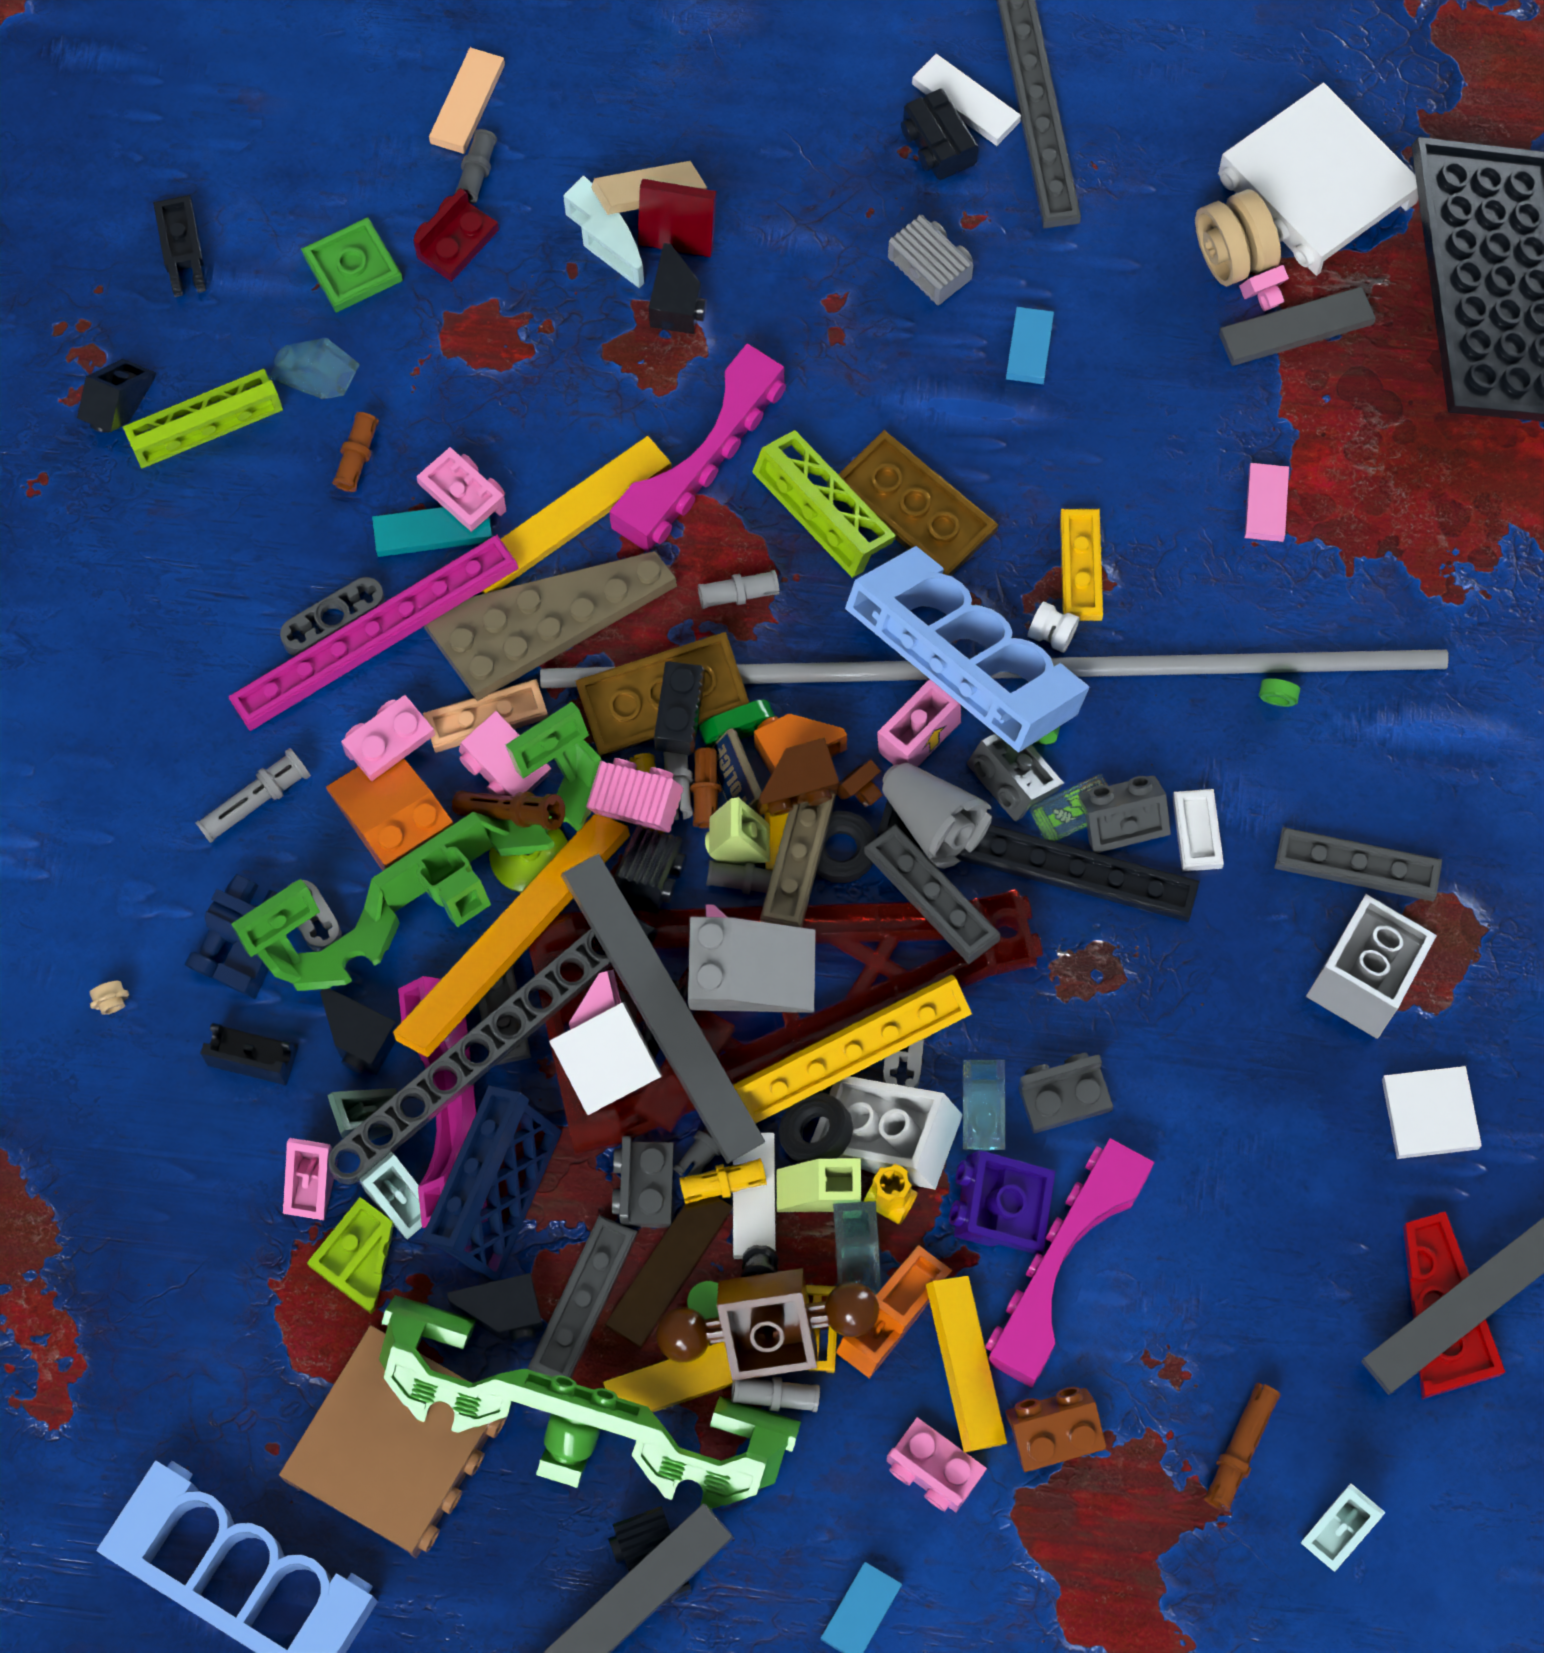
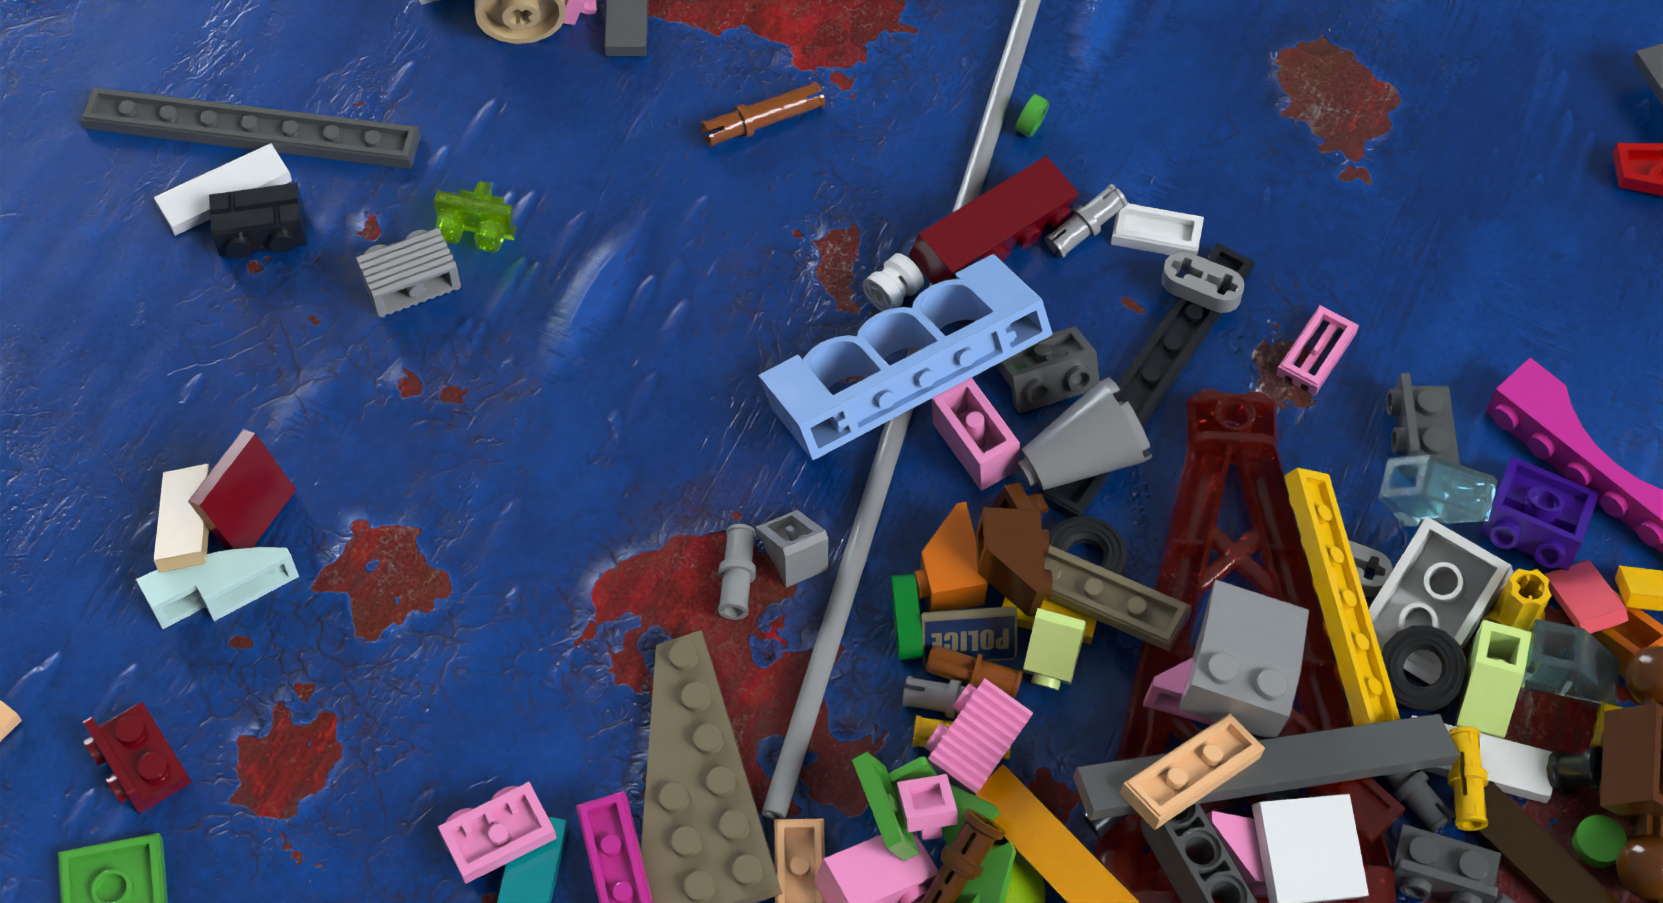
camera: 75 degrees left, 10 degrees down
dark grey pin [455,129,497,204] -> none
yellow tile [481,436,672,594] -> none
pearl gold tile [575,632,749,757] -> none
dark pink arch [609,343,786,553] -> none
black brick [614,825,687,915] -> none
black slope [648,243,707,334] -> none
black brick [654,661,705,755] -> none
dark grey pin [706,860,773,895] -> none
lime fence [752,430,896,578] -> none
pearl gold tile [838,430,998,576] -> none
dark grey tile [864,824,1000,964] -> none
dark azure tile [1006,307,1054,385] -> none
clear light blue tile [1030,774,1108,842] -> none
yellow tile [1060,509,1103,621] -> none
dark grey bracket [1078,775,1171,853] -> none
bright pink tile [1245,463,1289,542] -> none
dark grey tile [1274,827,1442,901] -> none
light grey slope [1306,894,1437,1039] -> none
white tile [1382,1066,1482,1159] -> none
none -> clear neon green hips [433,181,517,253]
none -> dark orange pin [700,81,825,147]
none -> light grey slope [756,510,828,588]
none -> bright pink tile [897,774,958,841]
none -> dark red brick [908,156,1079,285]
none -> light grey pin [1044,184,1128,259]
none -> light nougat tile [1119,713,1265,830]
none -> light grey beam [1161,252,1245,313]
none -> bright pink tile [1276,305,1359,396]
none -> coral tile [1544,560,1628,636]

